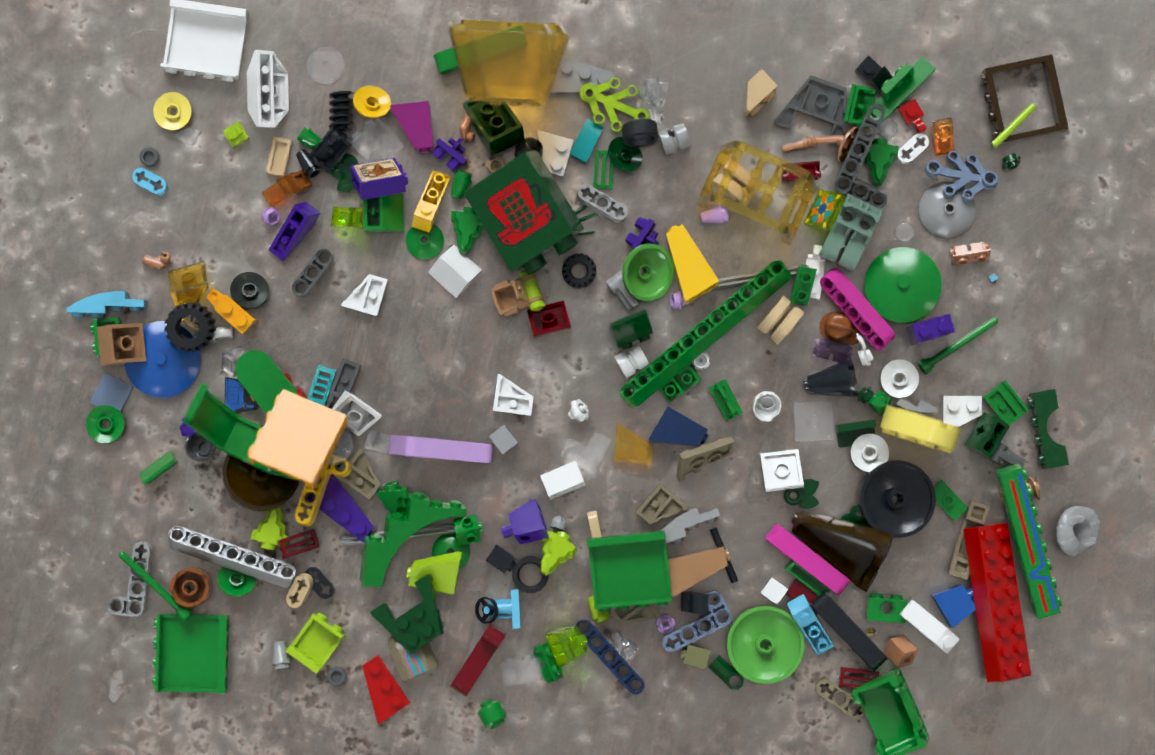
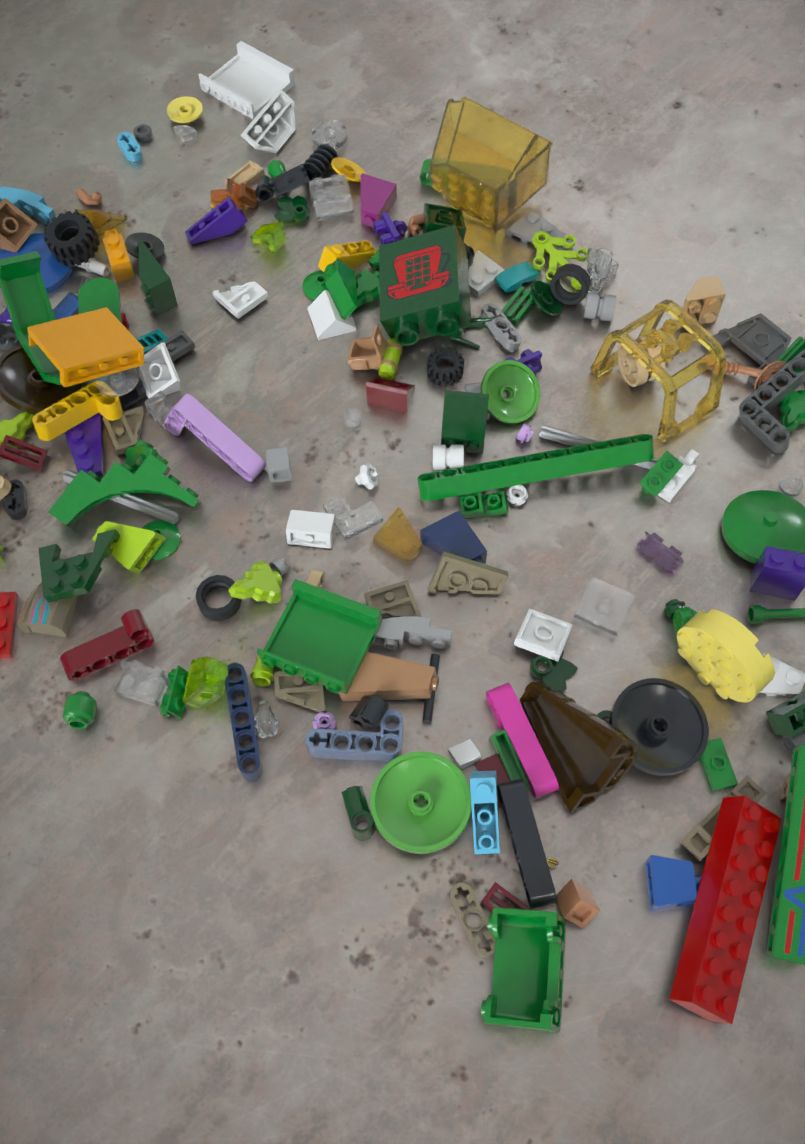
camera: 30 degrees right, 25 degrees down
lime tile [223,121,250,148] -> none
lavender plate [262,207,280,225] -> none
dark grey beam [292,249,334,298] -> none
dark purple brick [350,158,408,200] -> none
green slope [363,193,404,232] -> none
green brick [453,515,484,546] -> none
medium azure piece [475,589,521,629] -> none
black brick [485,544,516,574] -> none
white wing [493,374,534,416] -> none
dark purple torso [501,499,549,544] -> none
yellow slope [666,224,719,305] -> none
olive brick [680,644,710,669] -> none
lavender cone [701,205,730,224] -> none
green hinge [709,379,743,421] -> none
white hair [752,391,782,422] -> none
tan wheel [757,295,804,345] -> none
dark red hinge [781,161,821,183] -> none
clear neon green tile [804,189,846,231] -> none
black cone [804,359,858,397] -> none
sand green connector [818,194,883,271] -> none
dark pink beam [820,268,895,350] -> none
dark orange piece [820,312,864,345] -> none
dark green panel [835,419,876,448] -> none
white dish [850,434,889,472] -> none
white plate [856,333,874,366] -> none
green brick [865,593,908,624] -> none
white dish [880,359,919,398] -> none
white slope [900,599,959,654] -> none
none -> dark green slope [138,241,178,316]
none -> green slope [324,259,357,320]

